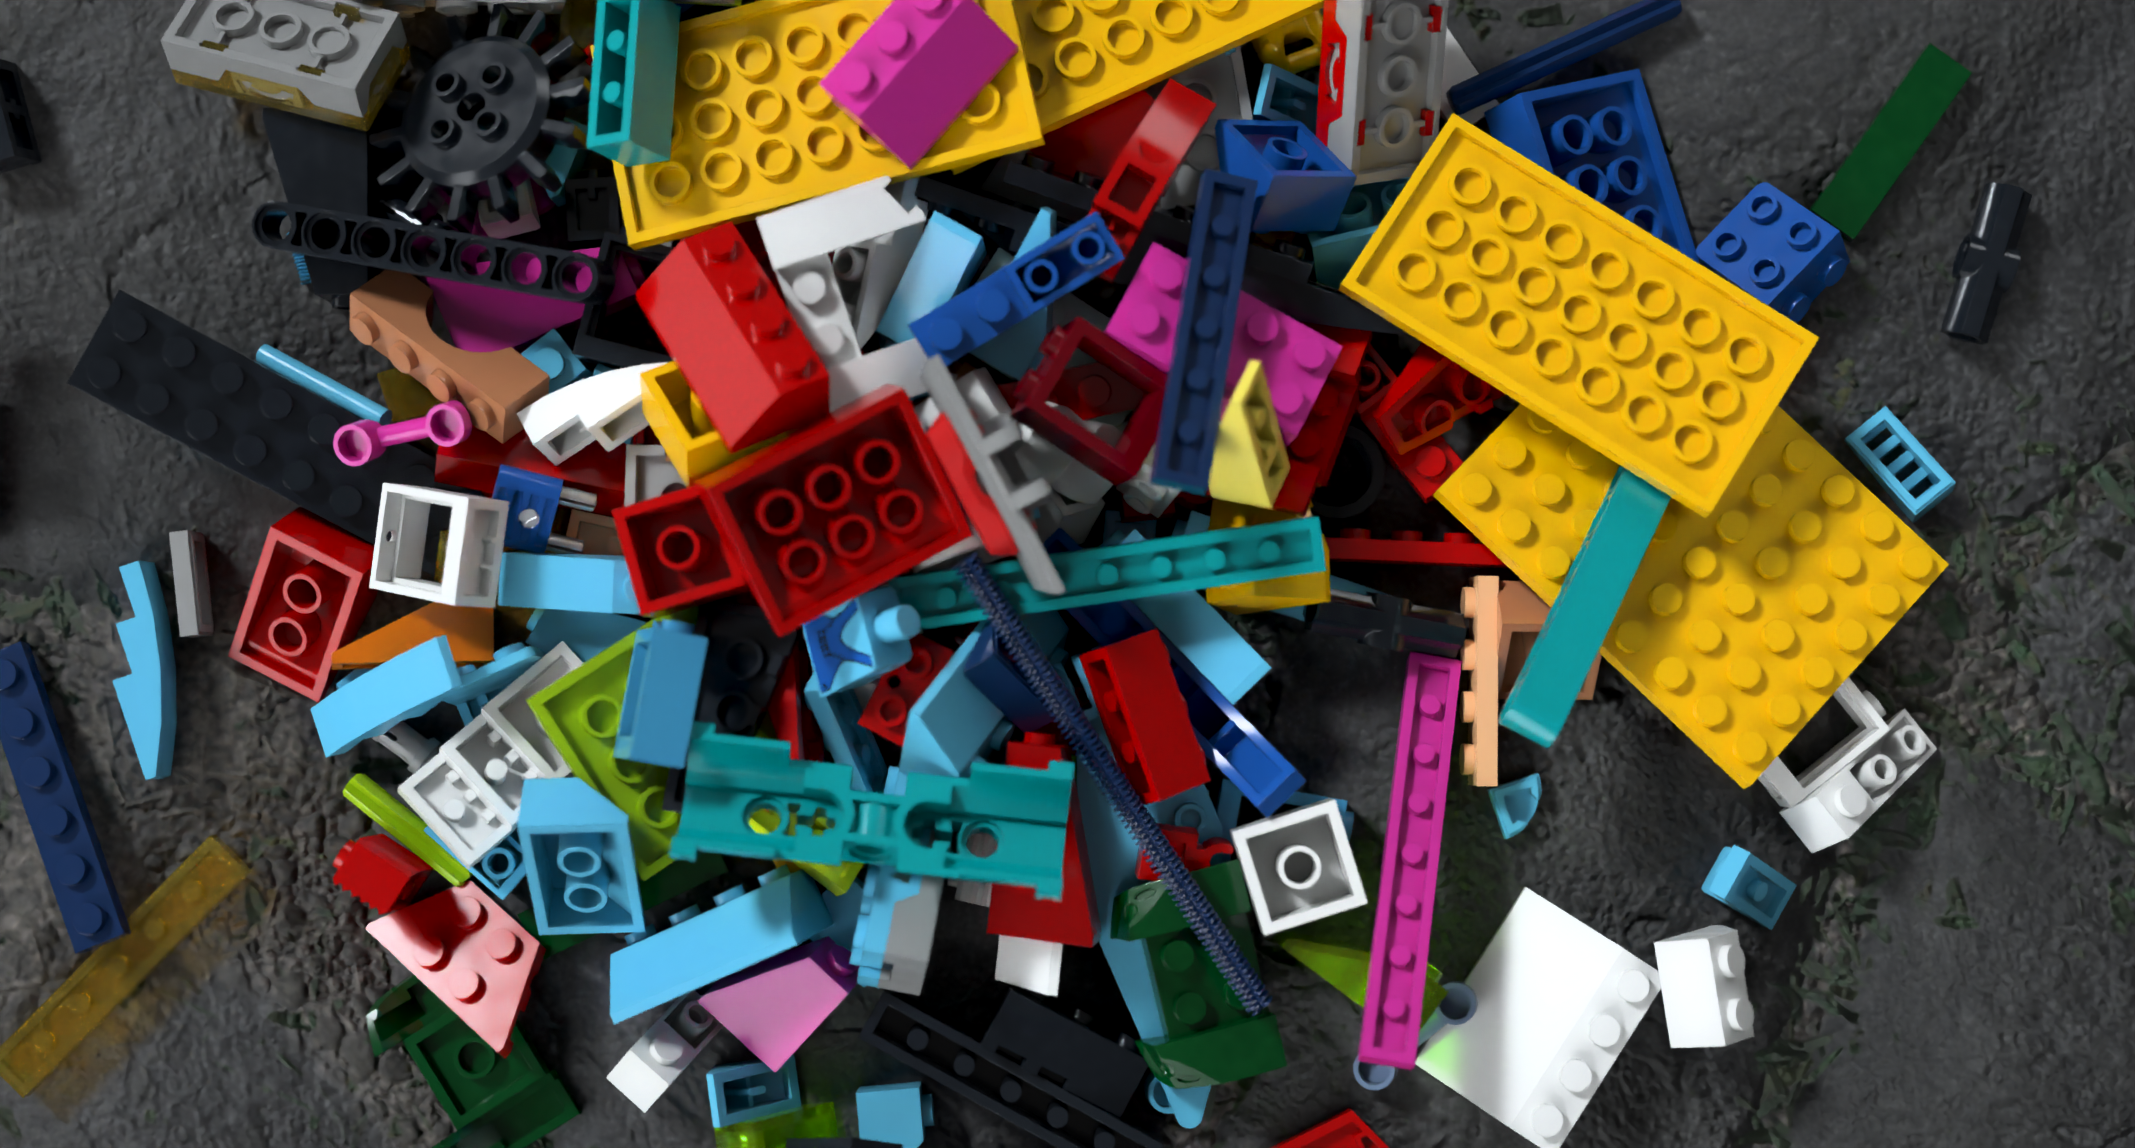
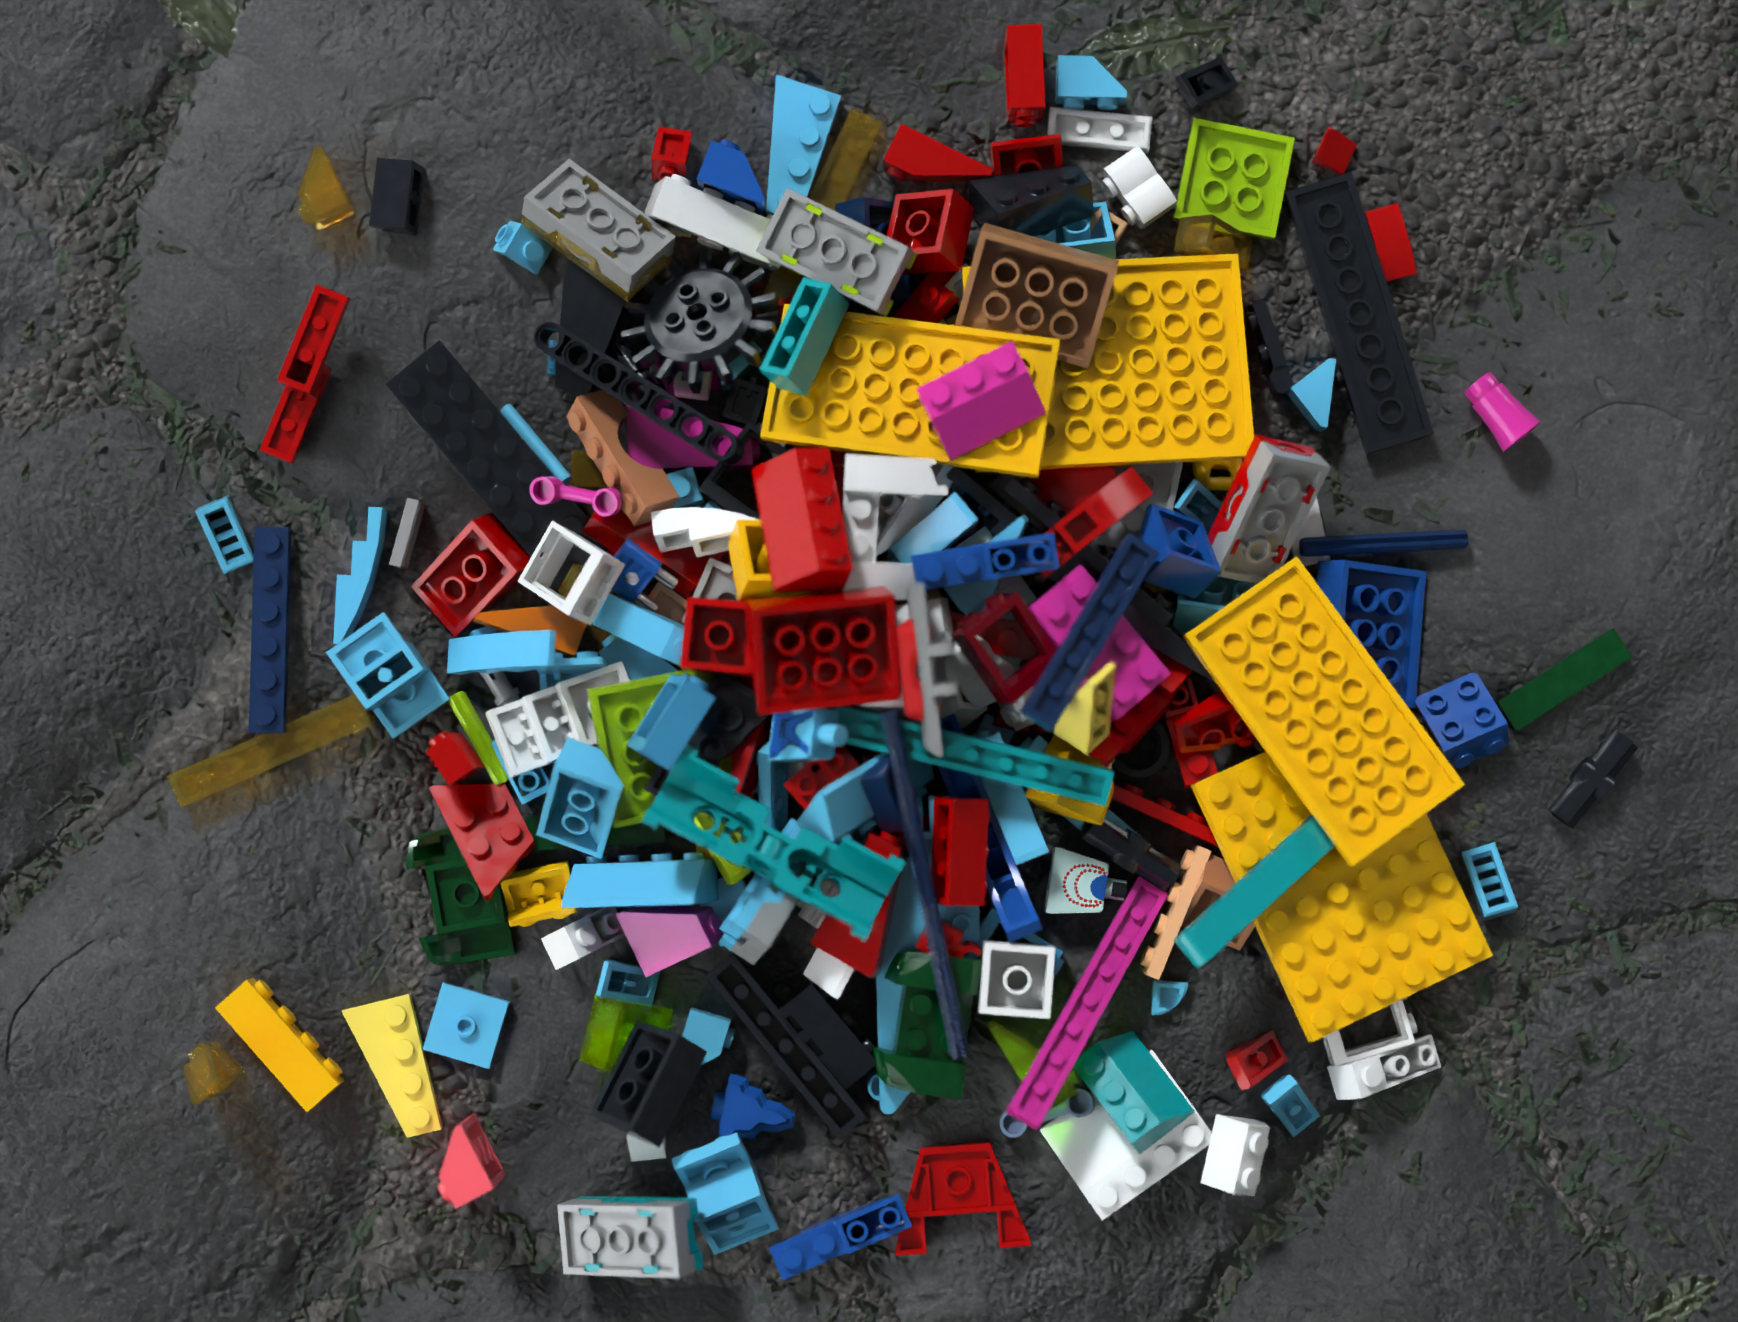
camera: 25 degrees right, 0 degrees up
none -> medium azure bracket [326,612,450,739]
none -> medium azure bracket [493,221,554,274]
none -> yellow bracket [500,861,578,927]
none -> light aqua torso [1044,847,1127,914]
none -> teal slope [1073,1031,1195,1154]
none -> red slope [1226,1030,1288,1091]

